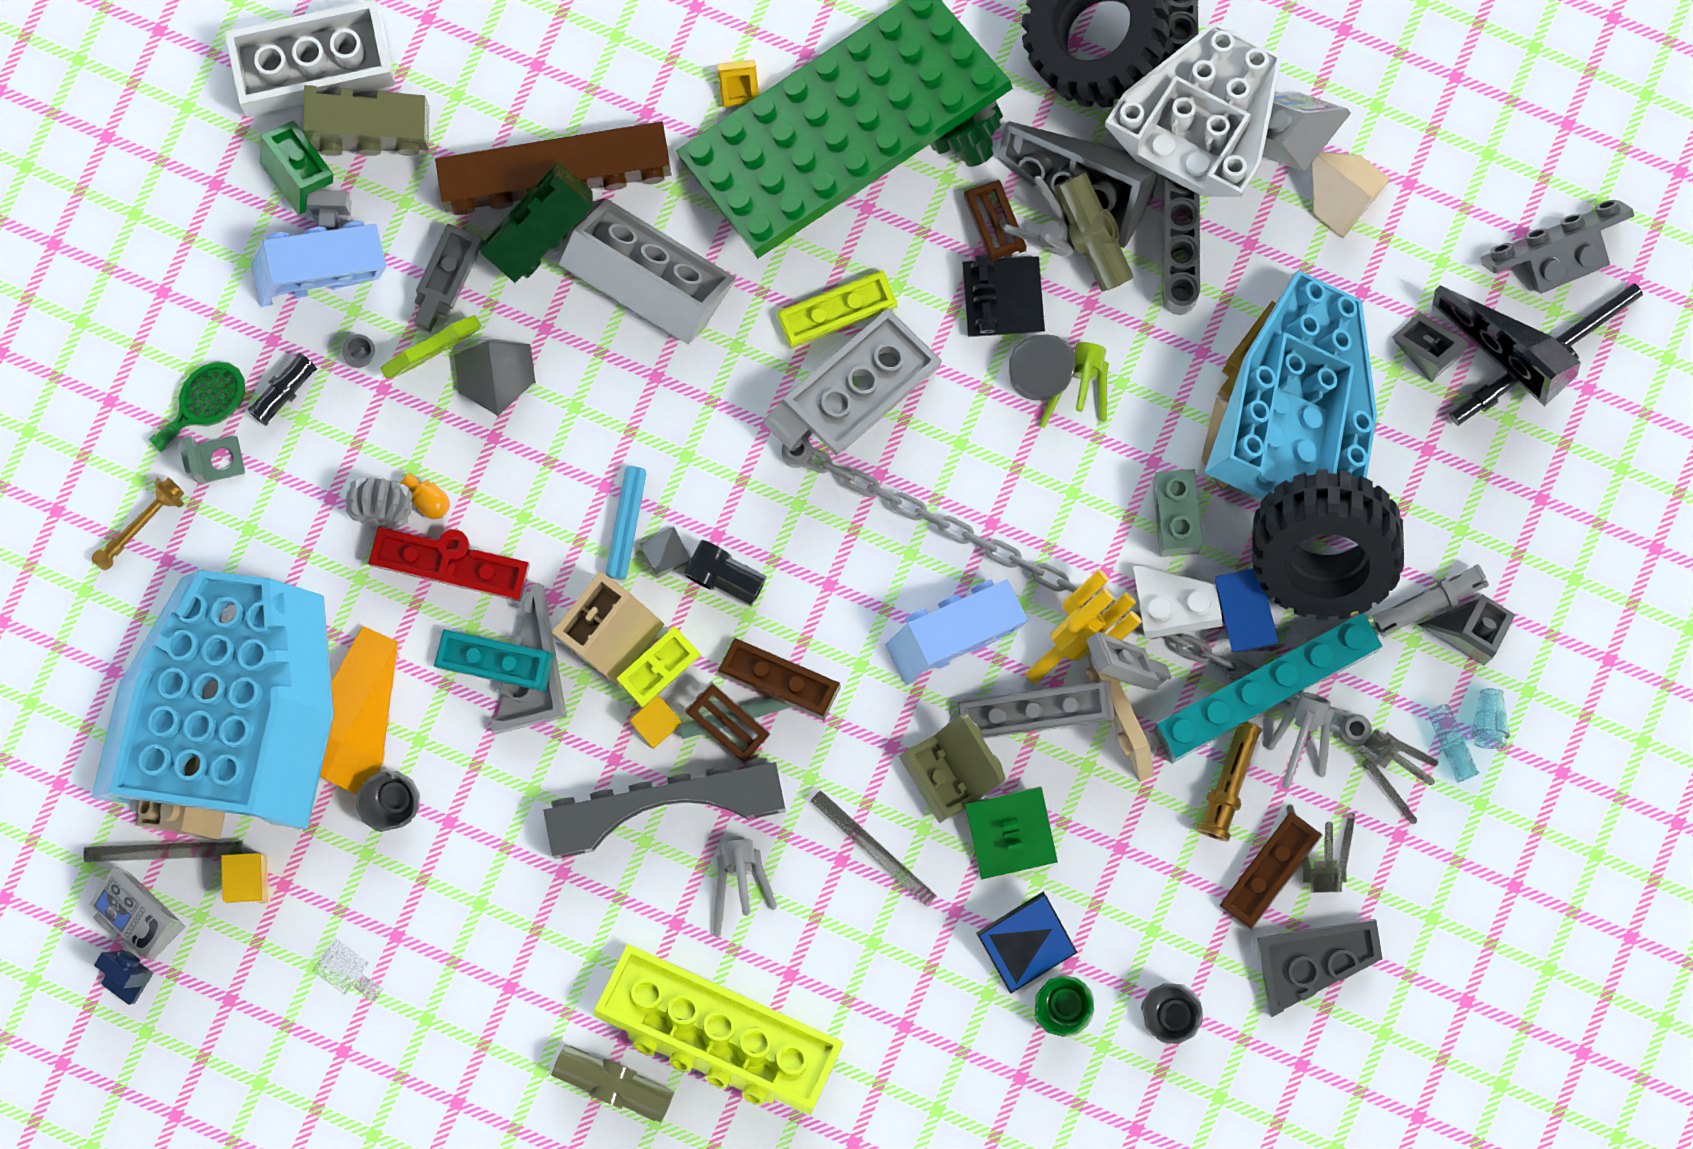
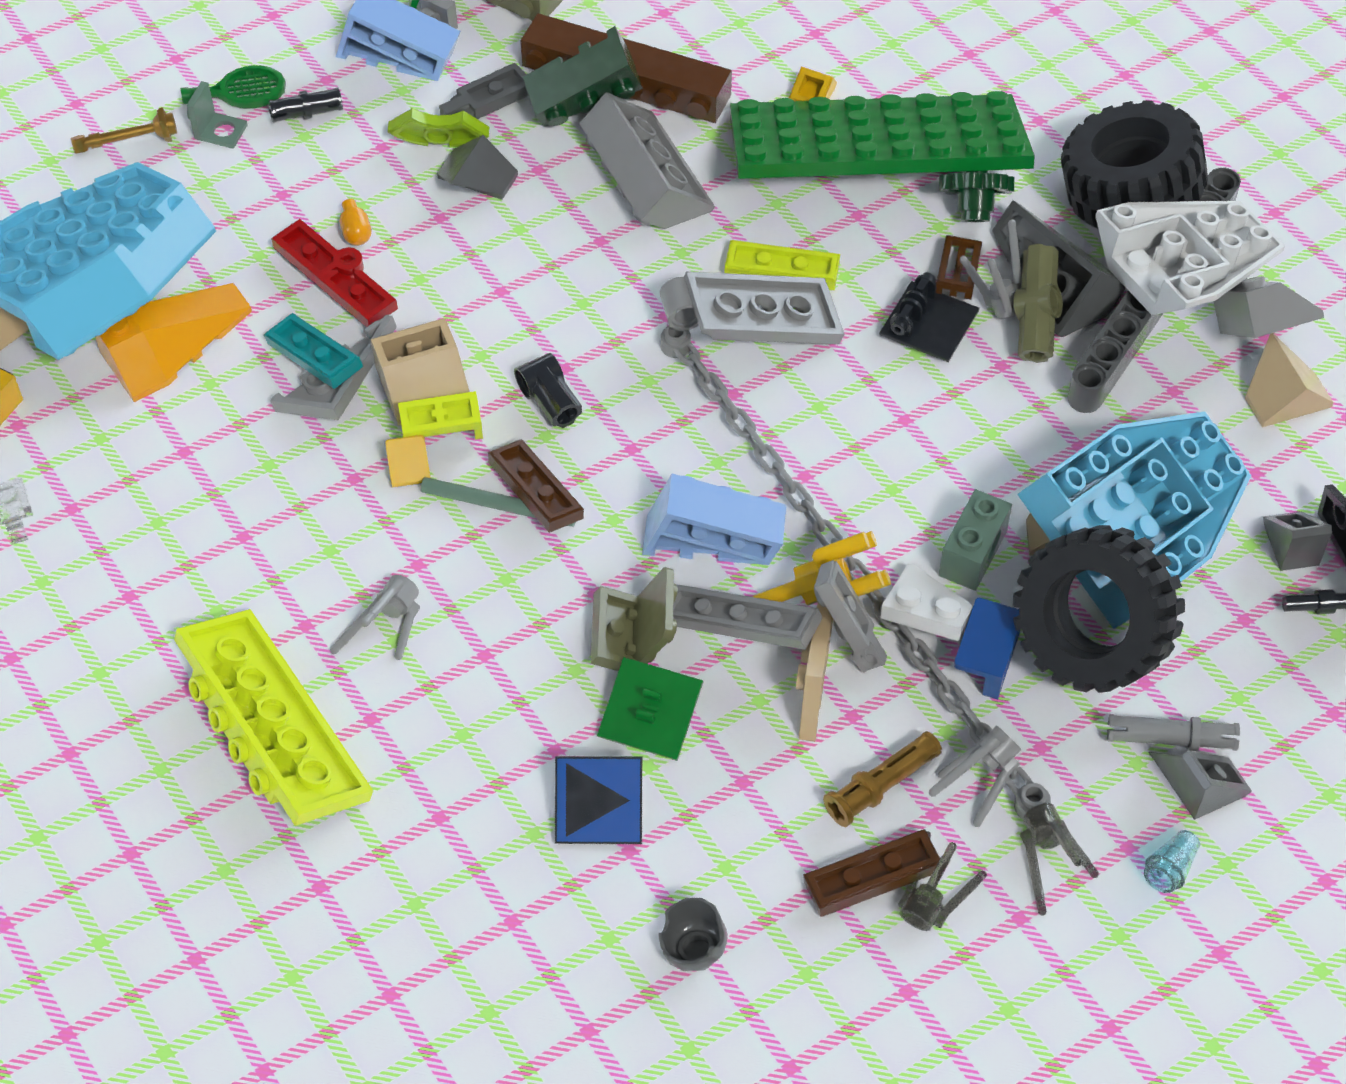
camera: 30 degrees right, 25 degrees down
dark grey hinge [342,334,375,368] -> none
light grey gear [345,477,413,528] -> none
dark grey hair [356,770,420,832] -> none
dark grey arch [543,758,786,859] -> none
olive piece [551,1044,675,1123] -> none
medium azure axle [606,466,647,580] -> none
dark grey slope [640,526,691,578] -> none
reddish brown tile [685,681,770,763] -> none
clear smoke bar [810,790,937,907] -> none
dark grey piece [1009,334,1076,400] -> none
green hair [1034,975,1094,1037] -> none
lime plant [1039,342,1109,428] -> none
teal arch [1153,613,1382,764] -> none
dark grey wing [1257,919,1383,1017] -> none
clear light blue axle [1428,704,1480,783] -> none

